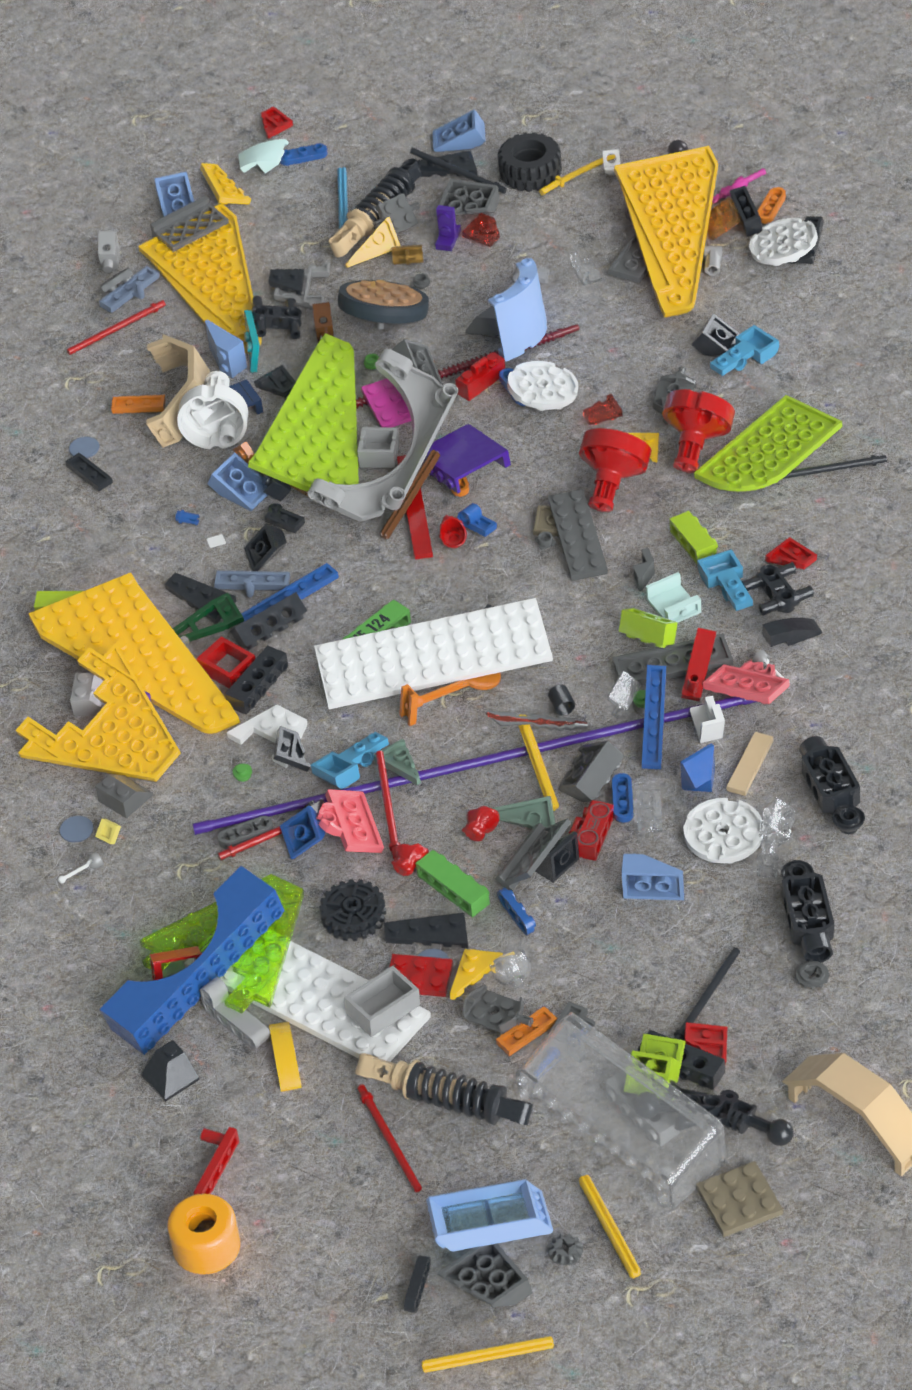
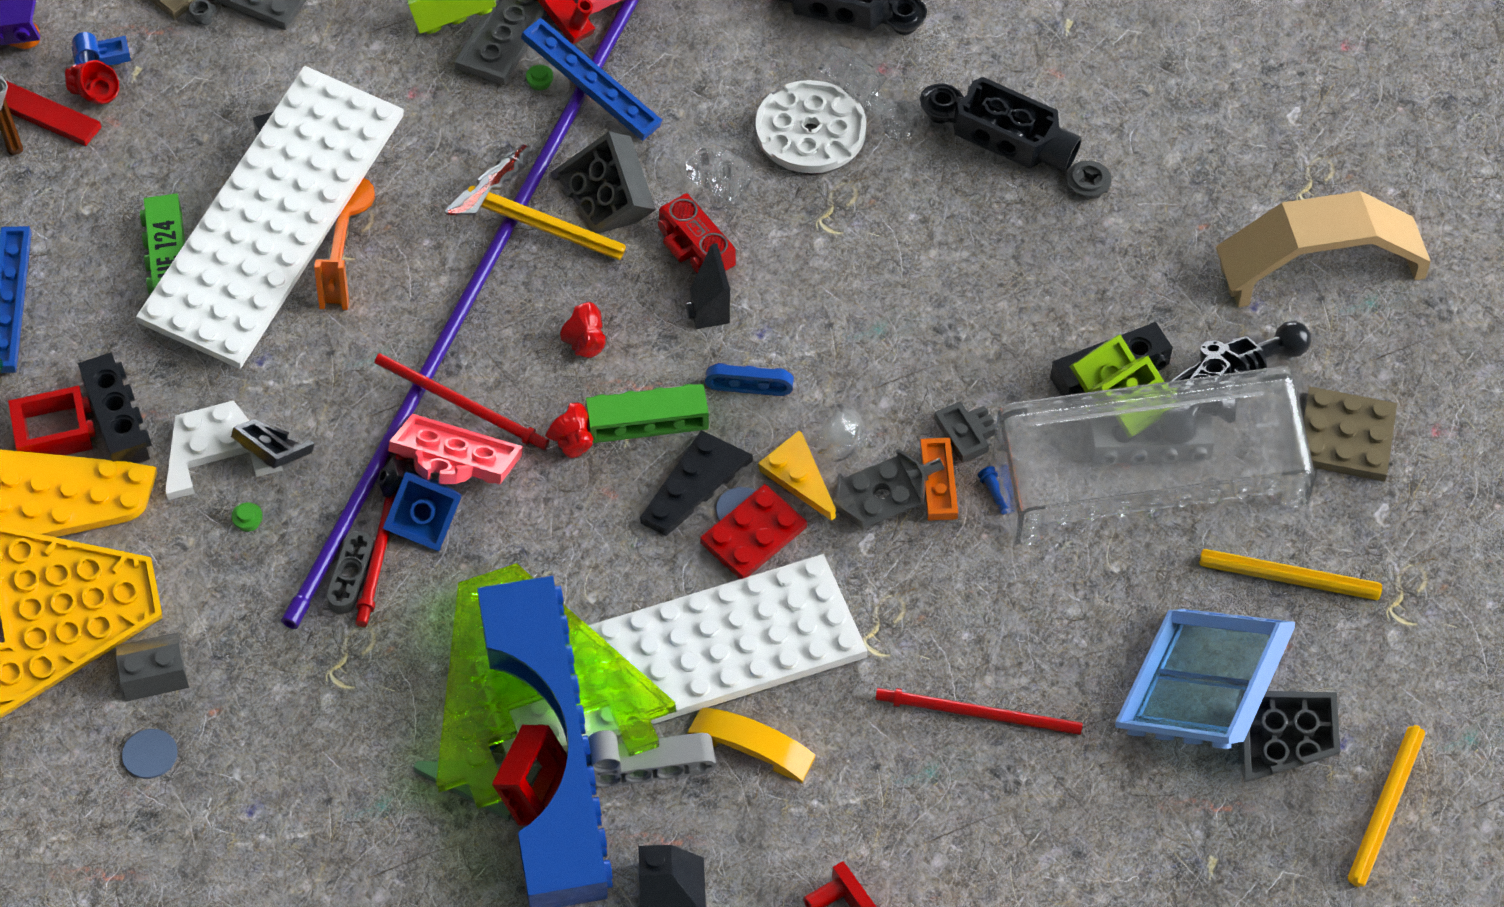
camera: 60 degrees left, 10 degrees up
hinge [58,852,104,883] -> none
light yellow plate [95,819,121,844] -> none
black brick [230,592,307,650] -> none
dark azure plate [311,732,389,789] -> none
black piece [319,879,387,941] -> none
light grey piece [344,966,420,1037] -> none
black piece [355,1053,533,1125] -> none
sand green wing [374,739,421,785] -> none
black beam [404,1255,431,1313] -> none
sand green wing [492,796,556,829] -> none
dark grey fence [496,818,571,891] -> none
black piece [548,684,576,715] -> none
dark grey gear [548,1233,583,1265] -> none
clear panel [607,671,642,719] -> none
blue plate [612,773,634,823] -> none
medium blue slope [622,854,684,900] -> none
black bar [673,947,740,1040] -> none
slope [680,743,715,792] -> none
red wing [684,1022,728,1065] -> none
white panel [690,696,725,743] -> none
tan tile [727,732,773,796] -> none

